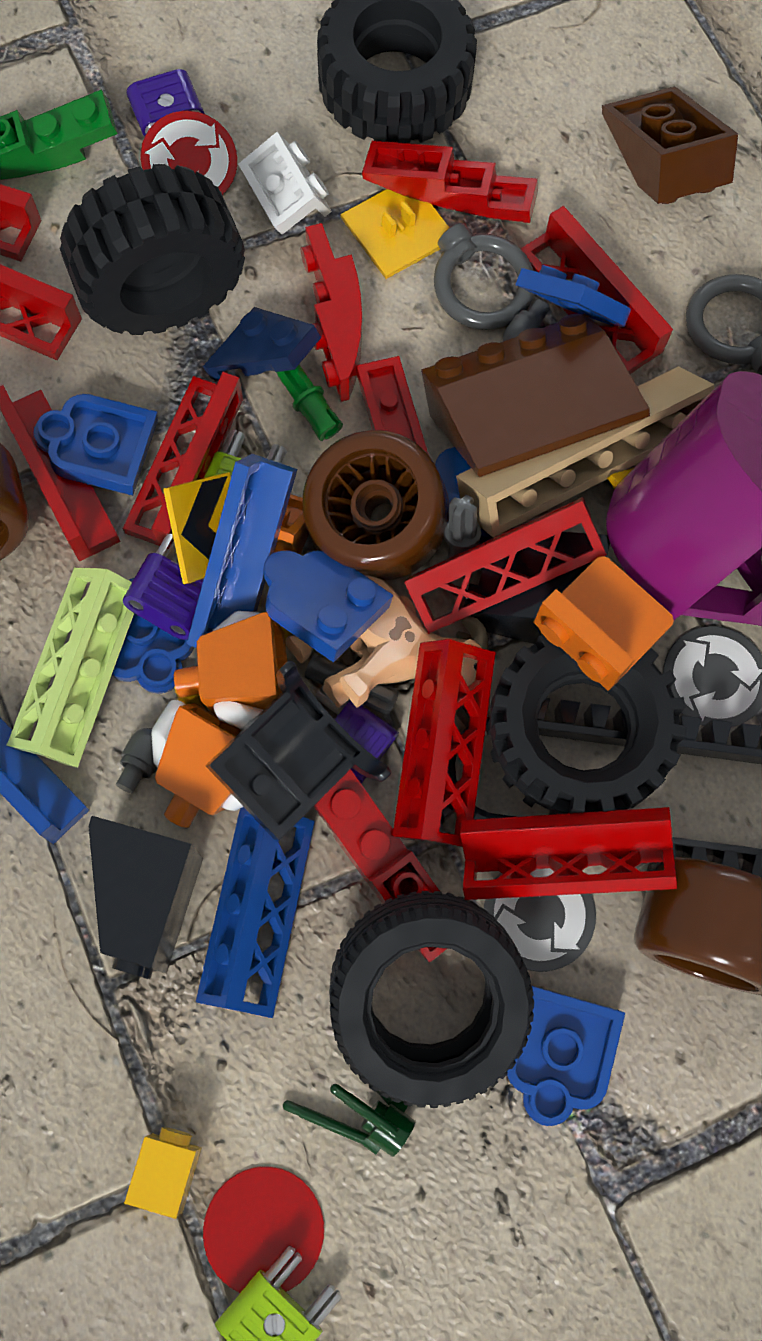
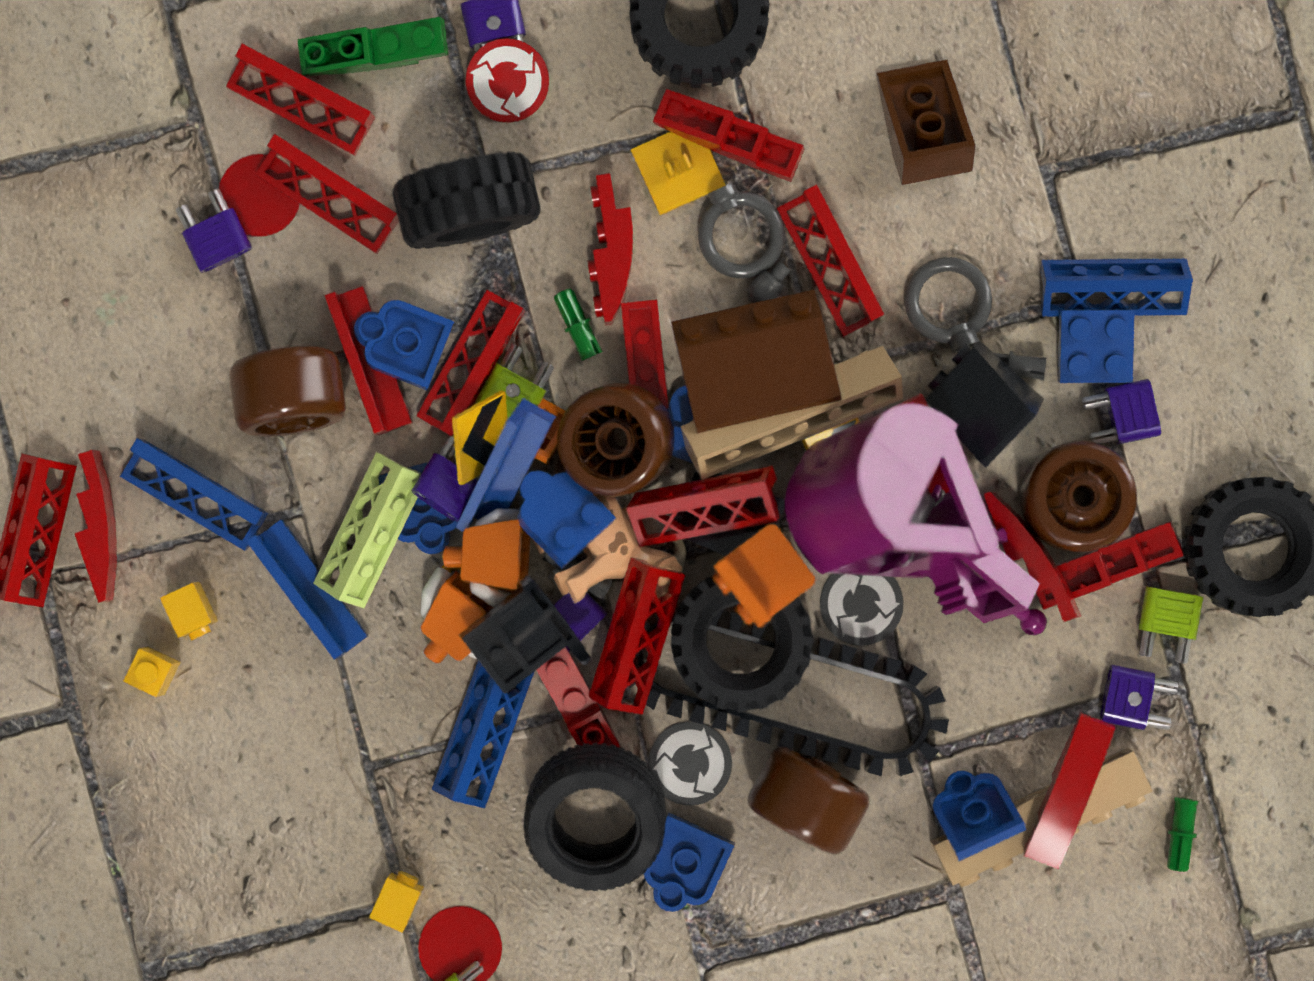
camera: 15 degrees right, 15 degrees up
black slope [88,816,203,979] -> none
dark grey cylinder [116,728,157,793] -> none
dark blue wing [203,307,321,380] -> none
white bracket [238,132,332,235] -> none
dark green plant [283,1084,416,1157] -> none
dark grey axle [444,495,482,558] -> none
red fence [460,807,677,900] -> none
blue plate [515,265,632,327] -> none

